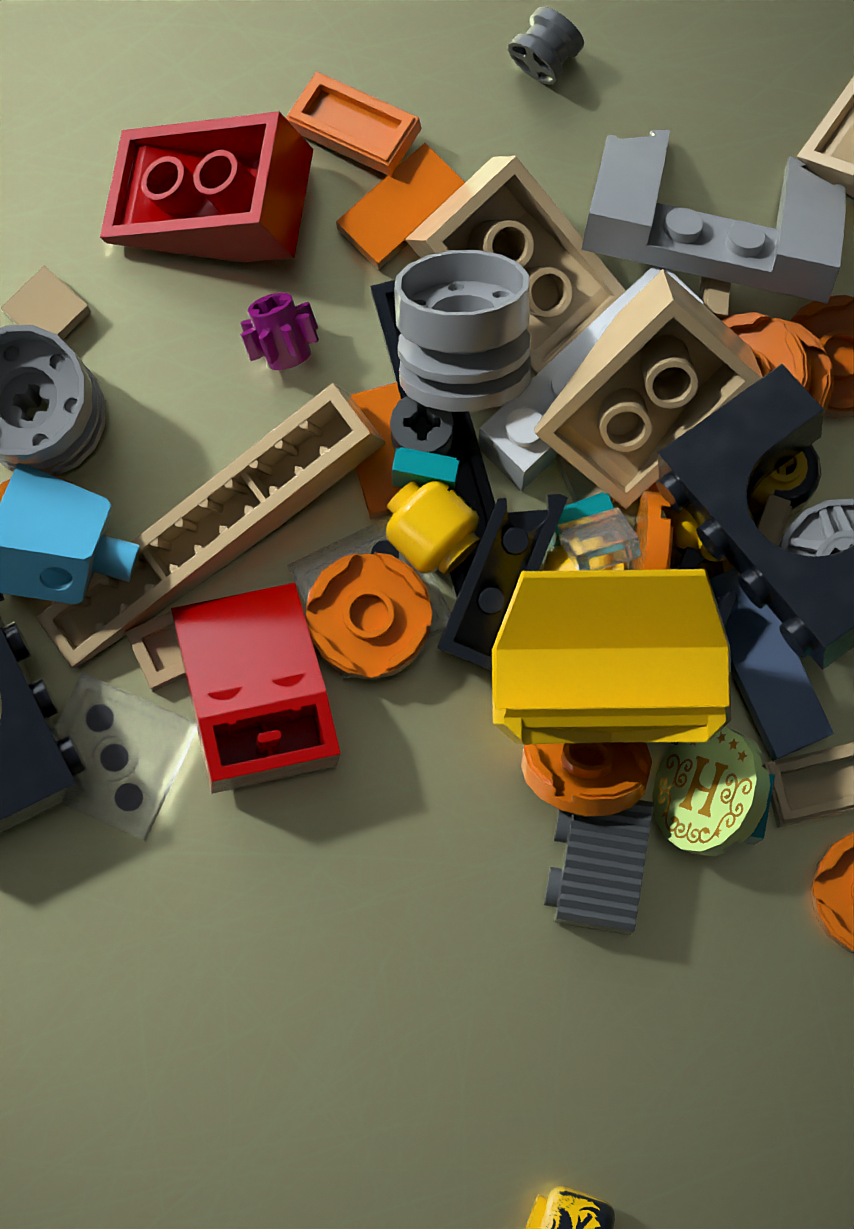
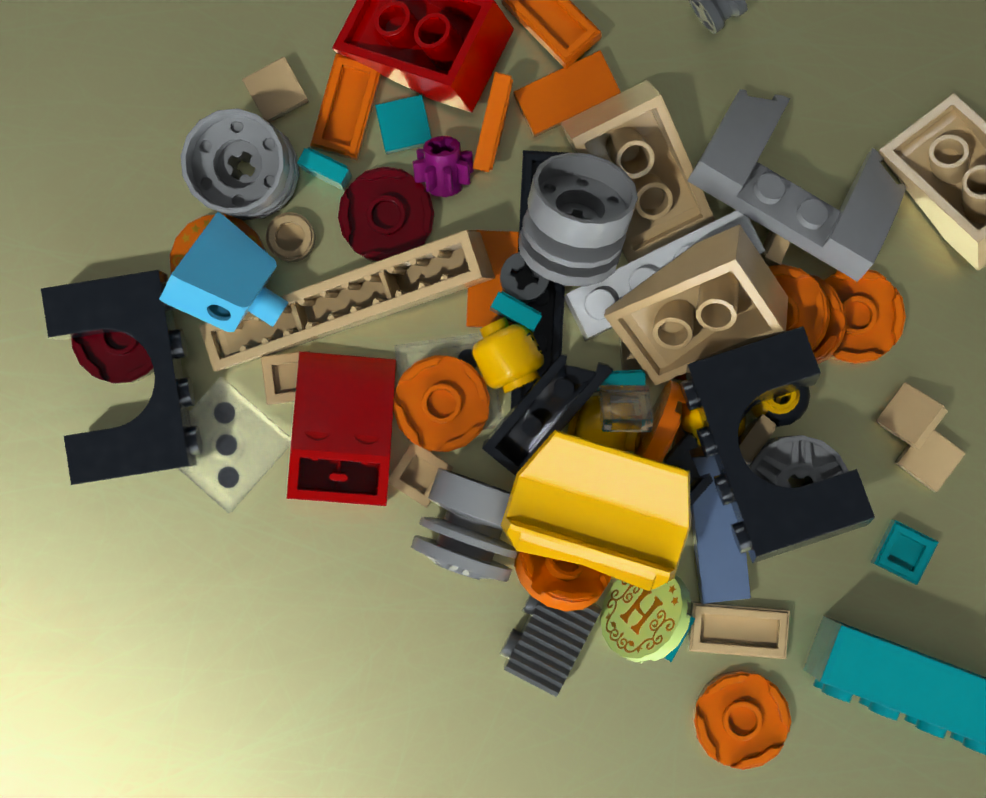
camera: 20 degrees right, 10 degrees up
none -> tan tile [266,212,316,262]
none -> teal tile [297,147,352,191]
none -> orange tile [310,54,381,161]
none -> dark red tile [338,167,435,262]
none -> teal tile [375,95,432,154]
none -> tan tile [388,443,454,508]
none -> light grey wheel [411,468,518,582]
none -> orange tile [473,72,513,172]

